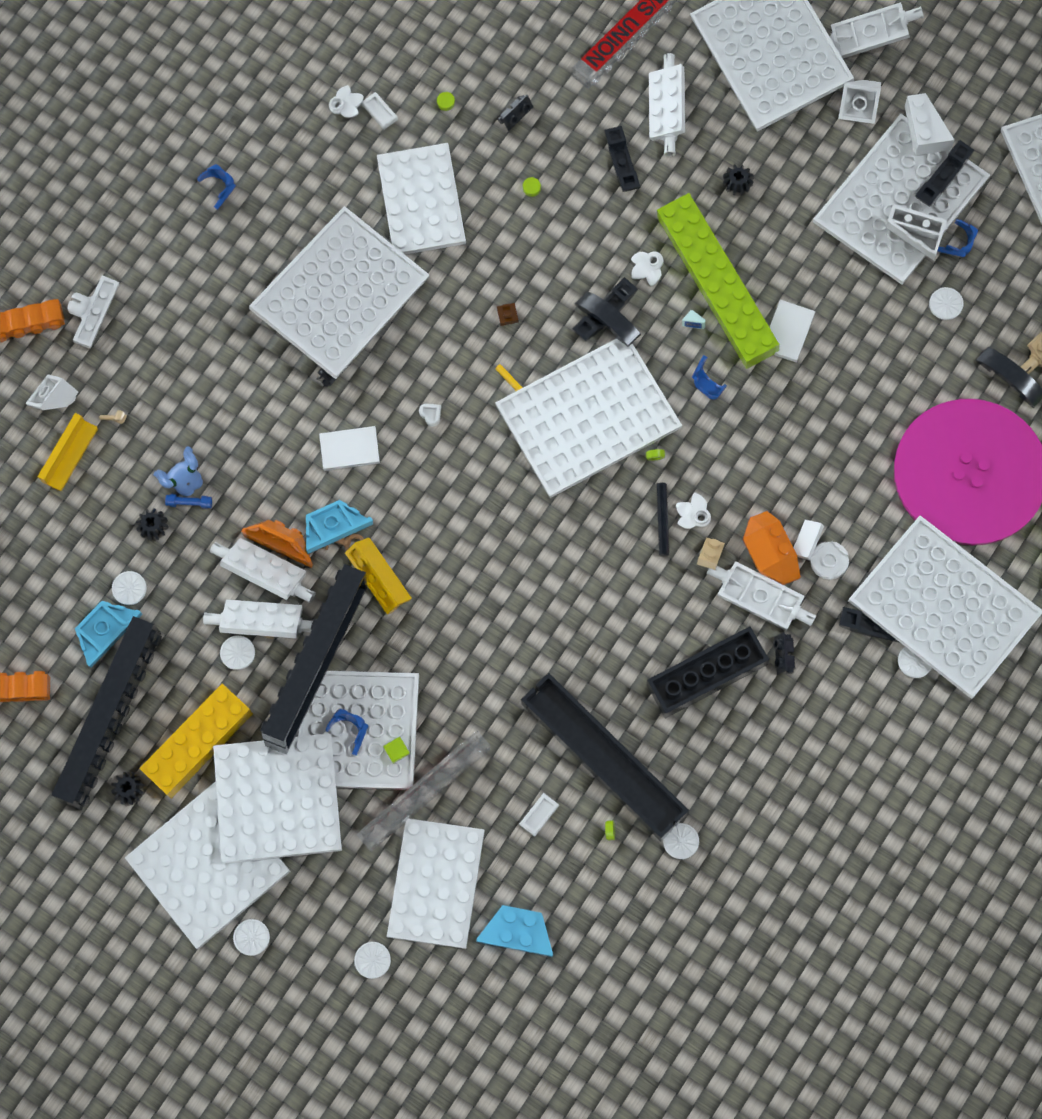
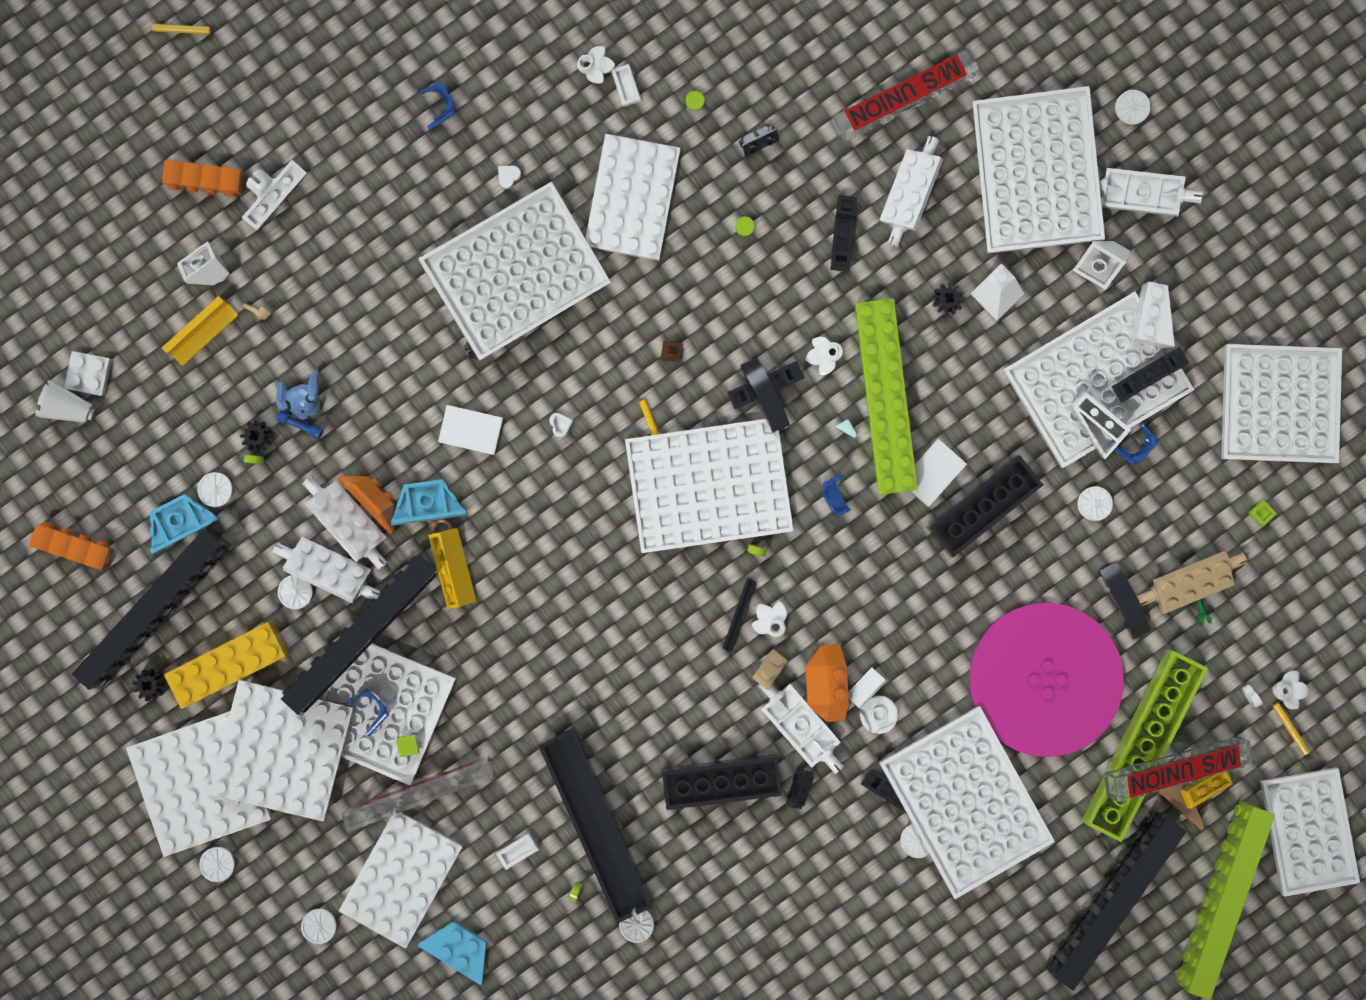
camera: 15 degrees right, 15 degrees up
none -> lime tile [244,455,264,464]
none -> white tile [498,166,521,189]
none -> black brick [926,455,1044,558]
none -> white slope [970,264,1024,321]

